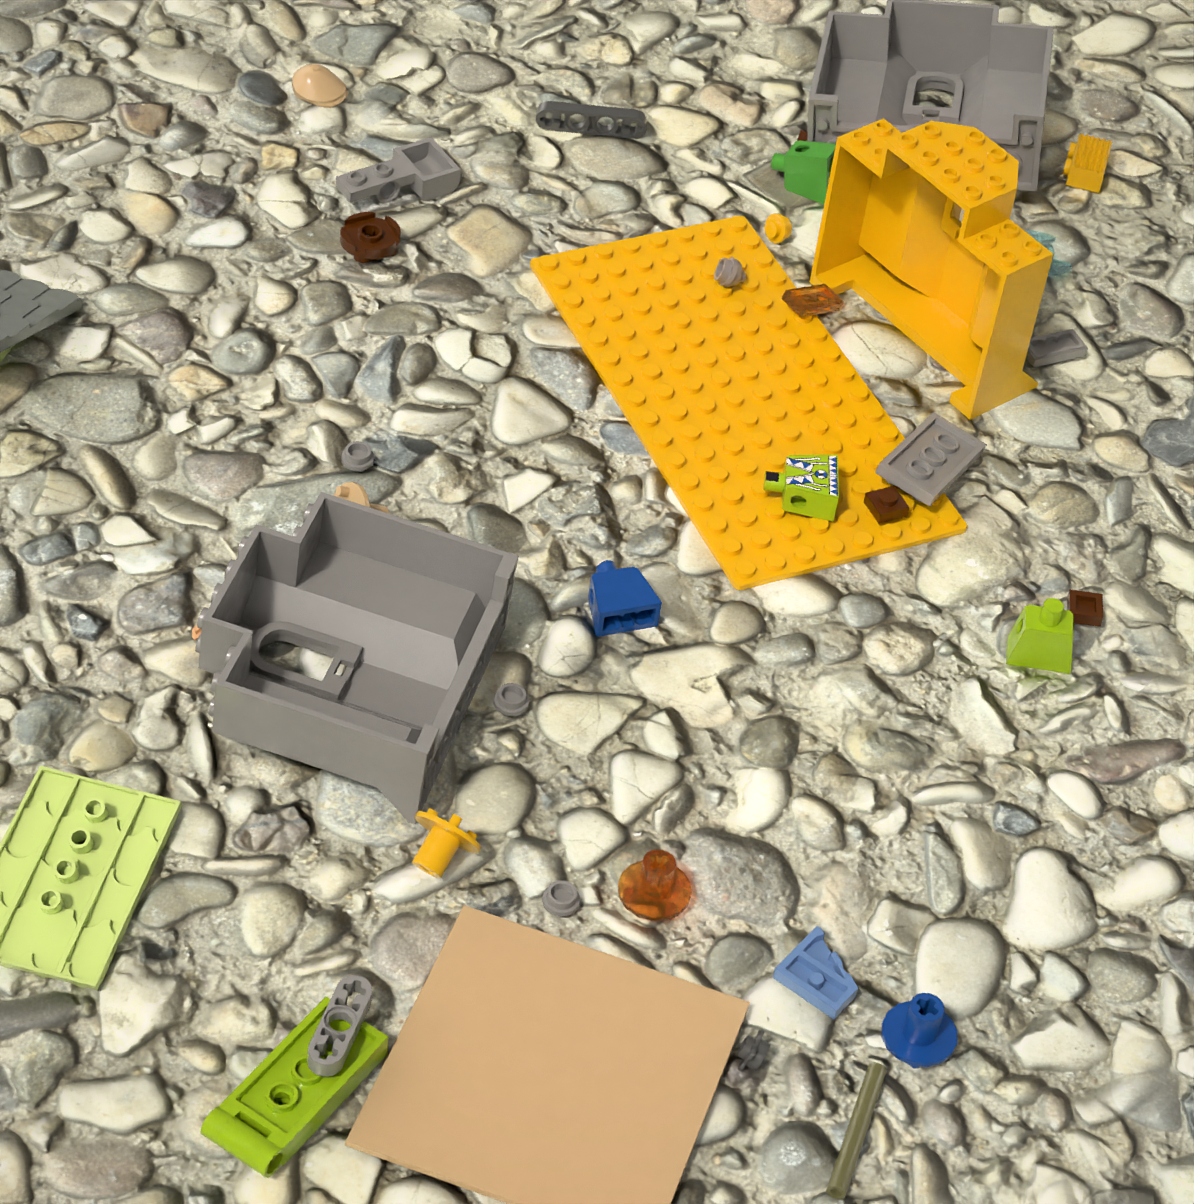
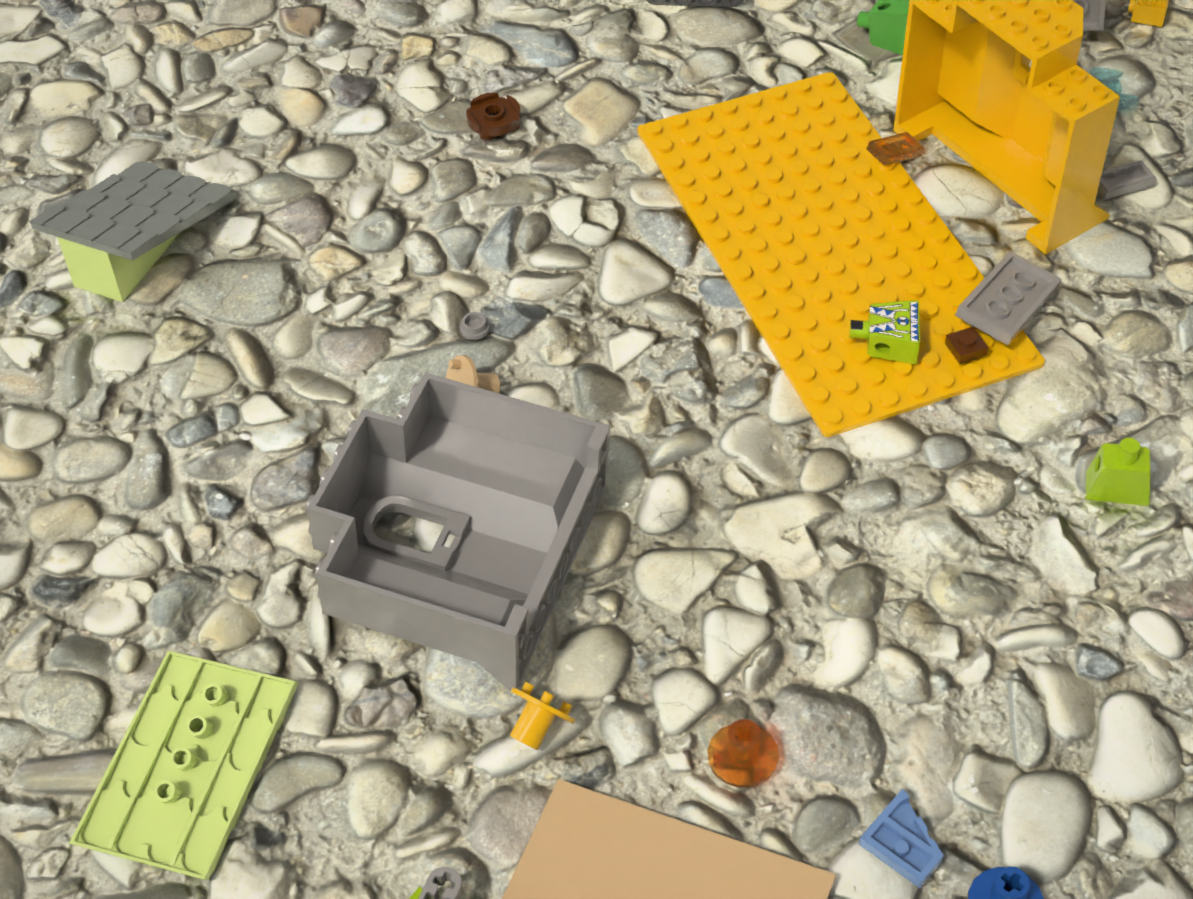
camera: 10 degrees right, 5 degrees up
light grey plate [336,137,461,203] -> none
light grey plate [493,683,529,716] -> none
light grey plate [542,880,580,916] -> none
blue torso [588,560,662,637] -> none
light grey plate [714,257,747,287] -> none
yellow plate [765,213,792,243] -> none
reddish brown plate [1067,589,1103,627] -> none

